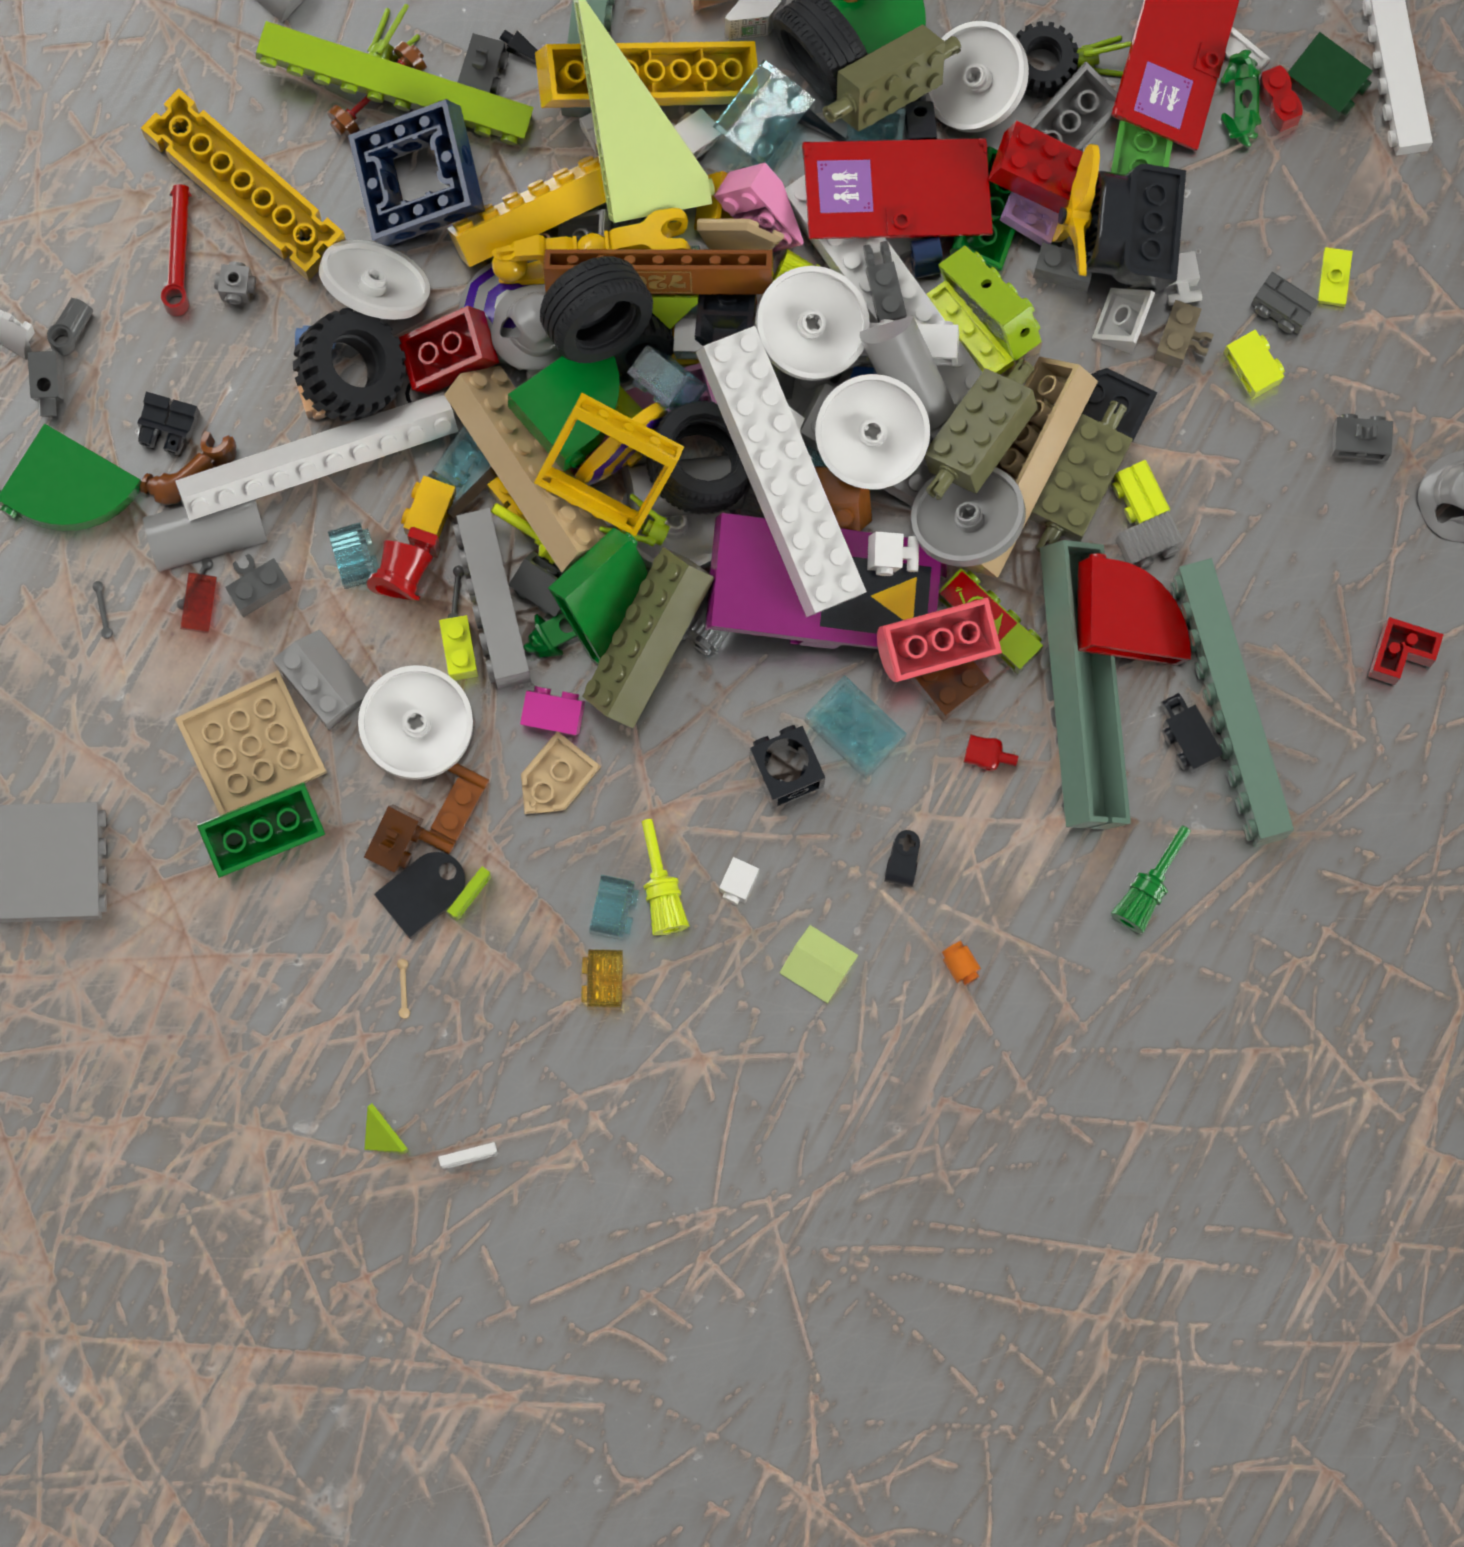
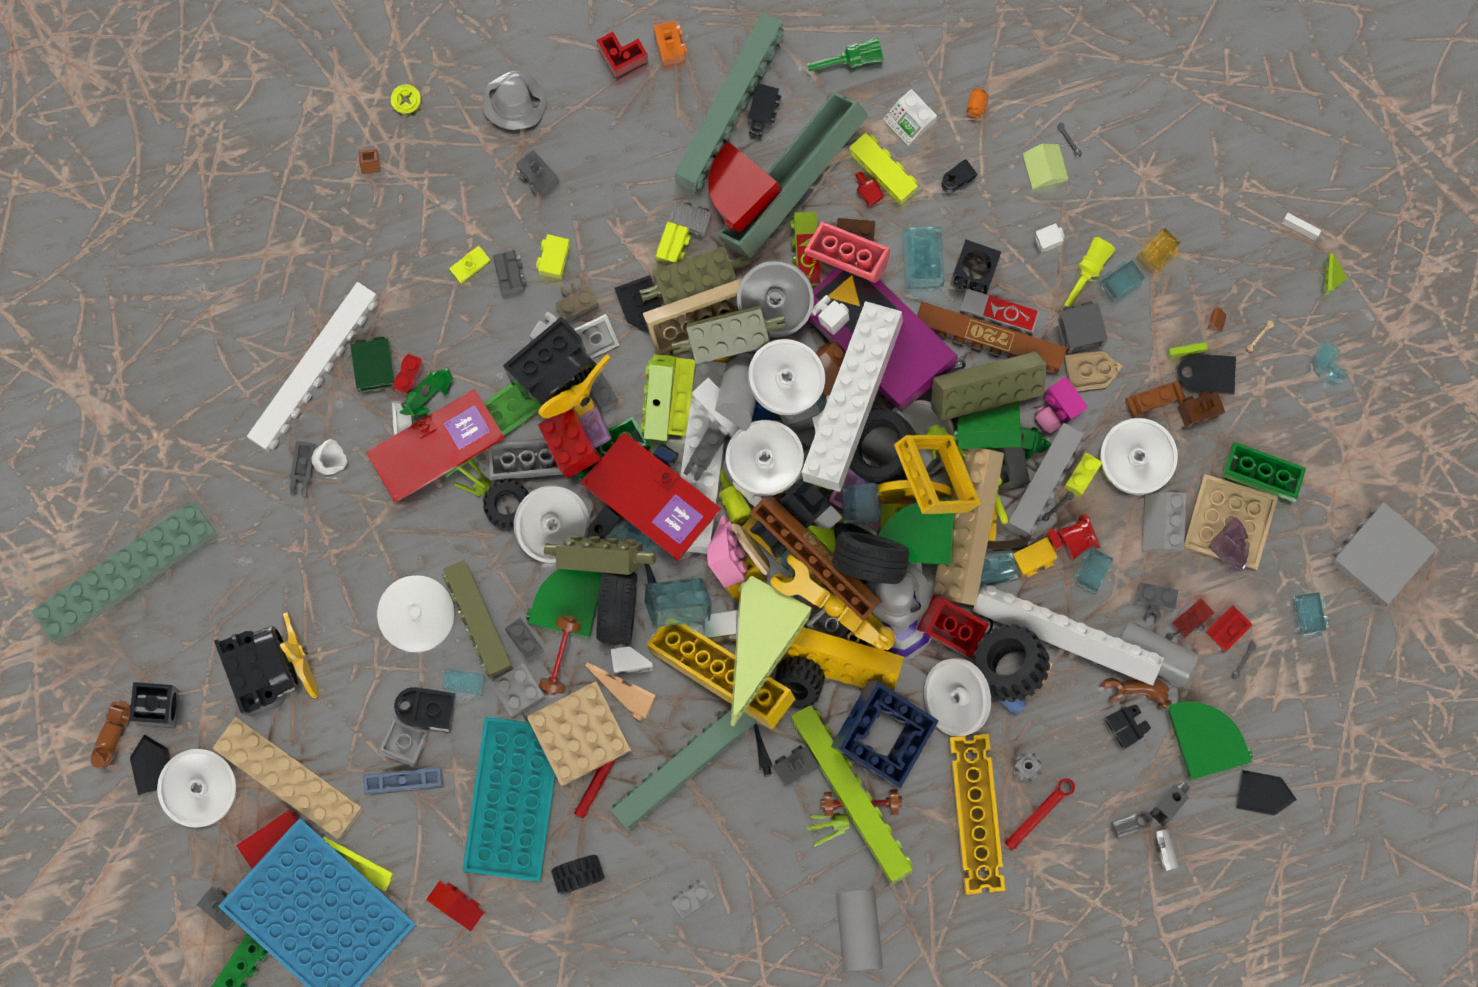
camera: 135 degrees left, 0 degrees up
none -> orange brick [653,20,687,66]
none -> black tyre [774,656,825,707]
none -> neon yellow brick [849,133,918,206]
none -> white slope [883,89,937,146]
none -> dark orange brick [917,301,1067,374]
none -> brick [960,289,1040,336]
none -> bright pink brick [1034,406,1062,434]
none -> dark grey hinge [1057,123,1082,157]
none -> dark grey brick [1057,301,1108,355]
none -> red plate [1205,605,1253,652]
none -> dark orange slope [1208,307,1226,332]
none -> brick [1208,517,1249,572]
none -> clear light blue brick [1294,592,1329,636]
none -> clear light blue brick [1312,340,1348,384]

